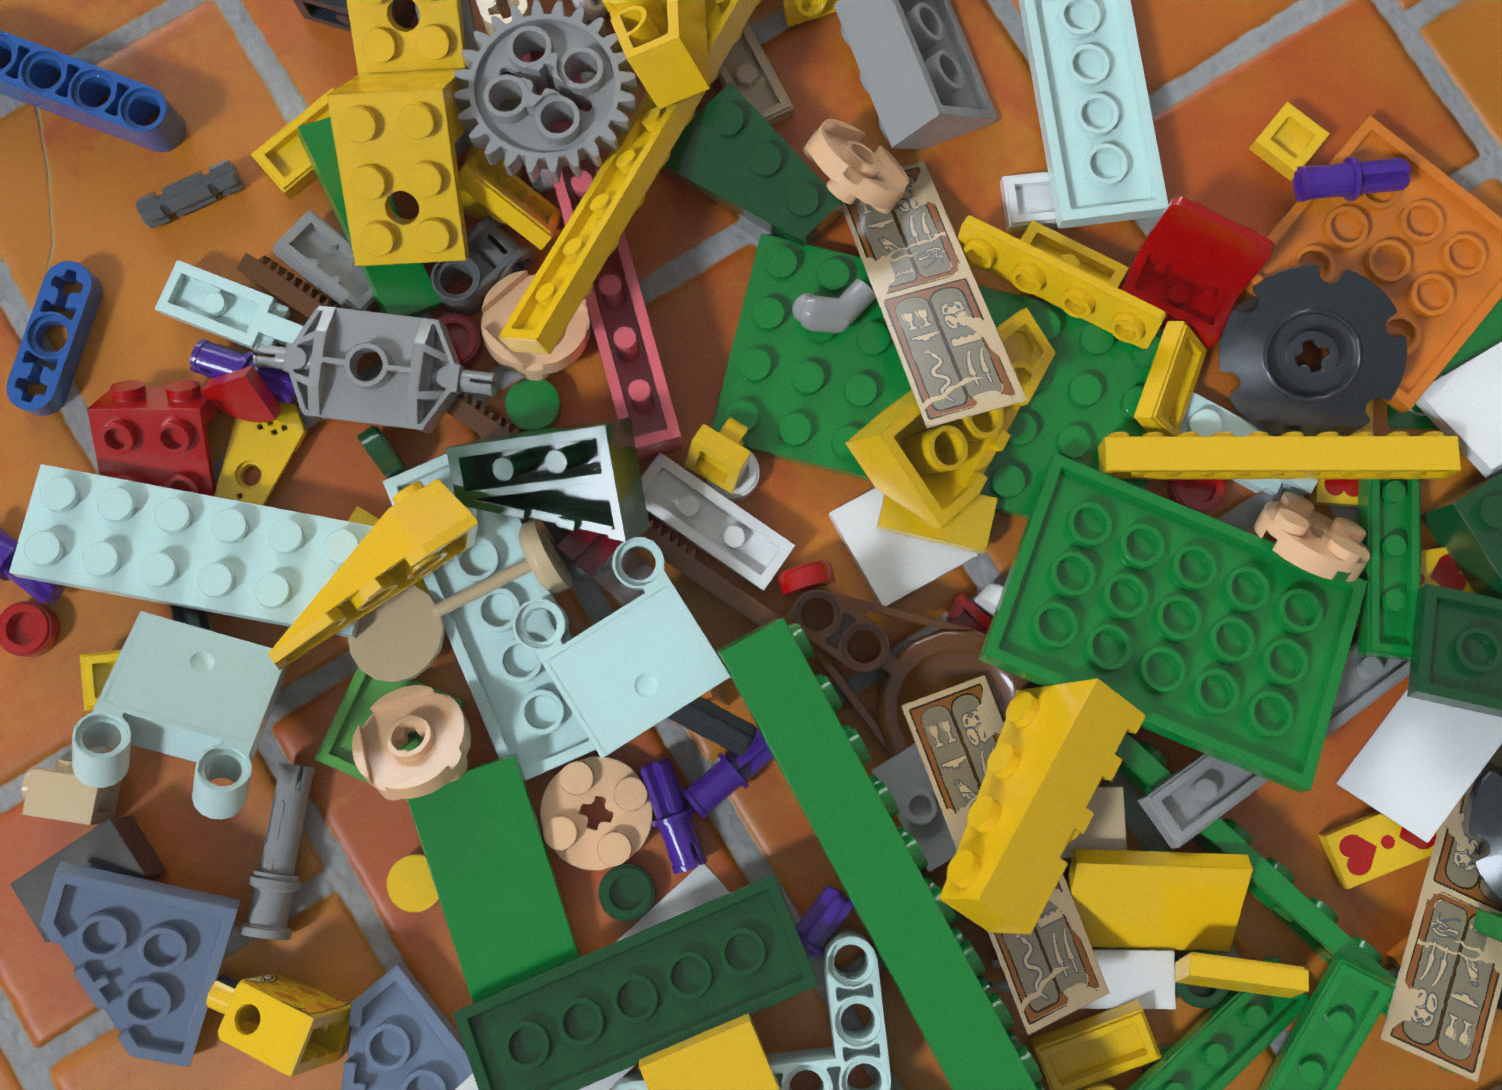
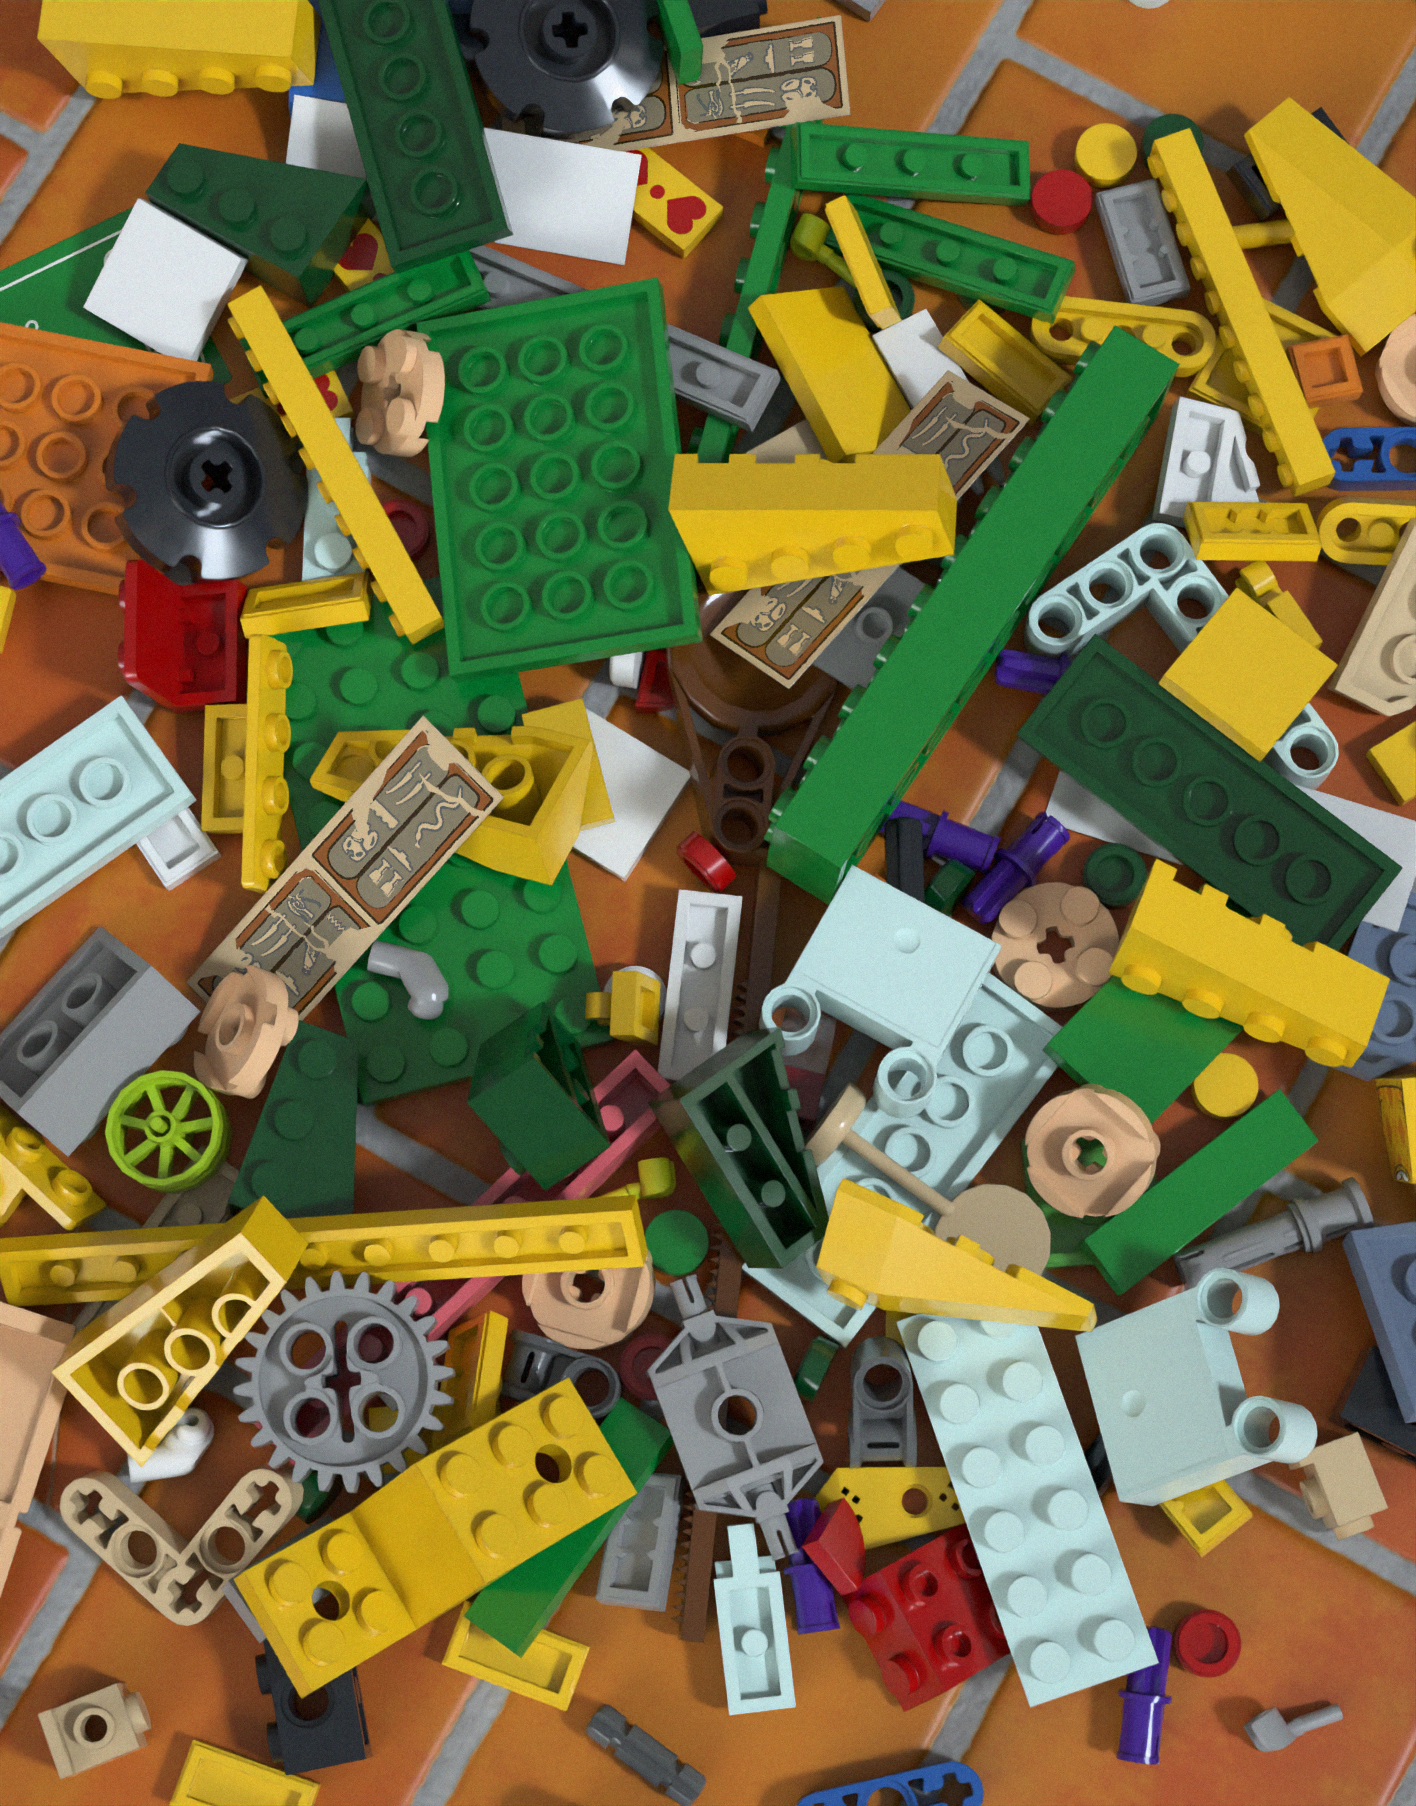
camera: 115 degrees left, 5 degrees down
none -> lime wheel [105,1070,232,1194]
none -> dark green wedge [467,1001,611,1191]
none -> neon yellow hand [596,1157,676,1200]
none -> neon yellow hand [790,213,856,288]
none -> dark grey piece [848,1336,917,1468]
none -> dark green tile [925,859,975,917]
none -> green tile [1078,1089,1319,1296]
none -> yellow wedge [1108,858,1390,1068]

